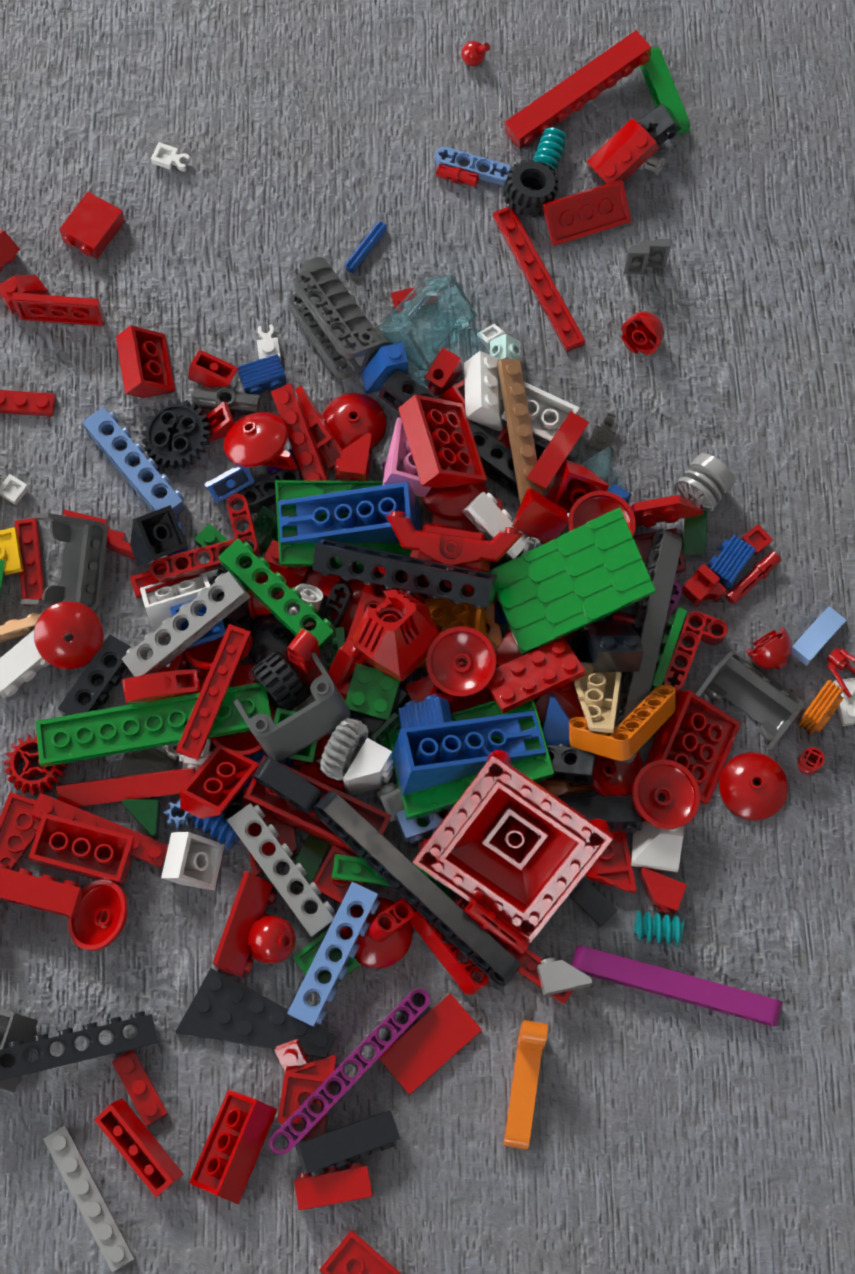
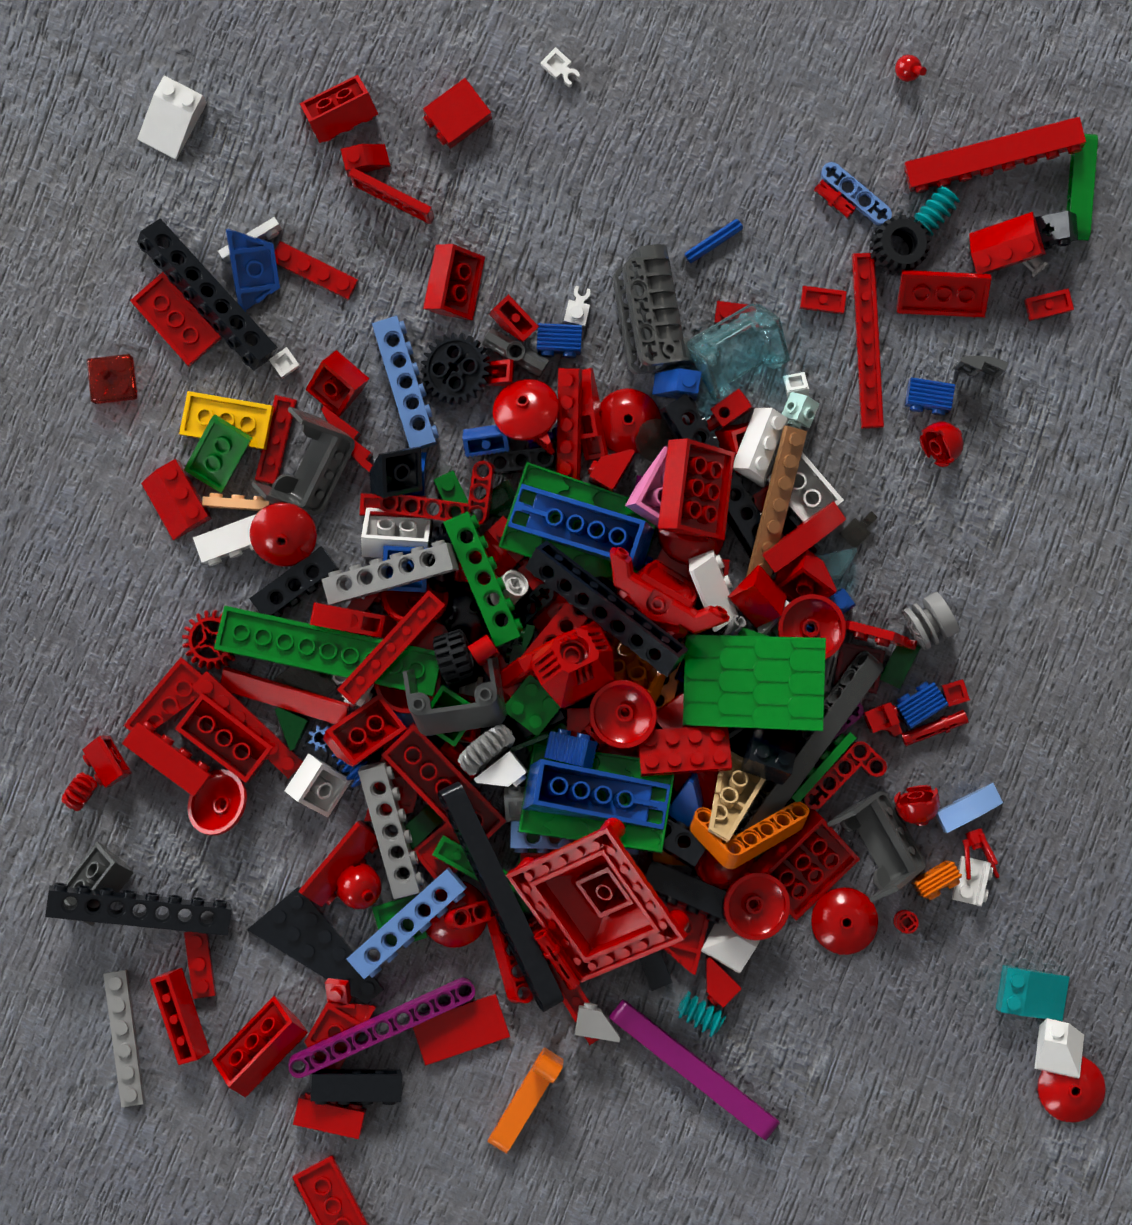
camera: 30 degrees right, 15 degrees up
black beam [253,756,323,814] -> none
none -> red slope [305,350,370,417]
none -> clear smoke tile [635,418,676,462]
none -> red plate [799,286,847,314]
none -> blue brick [905,377,955,416]
none -> red plate [1024,288,1074,321]

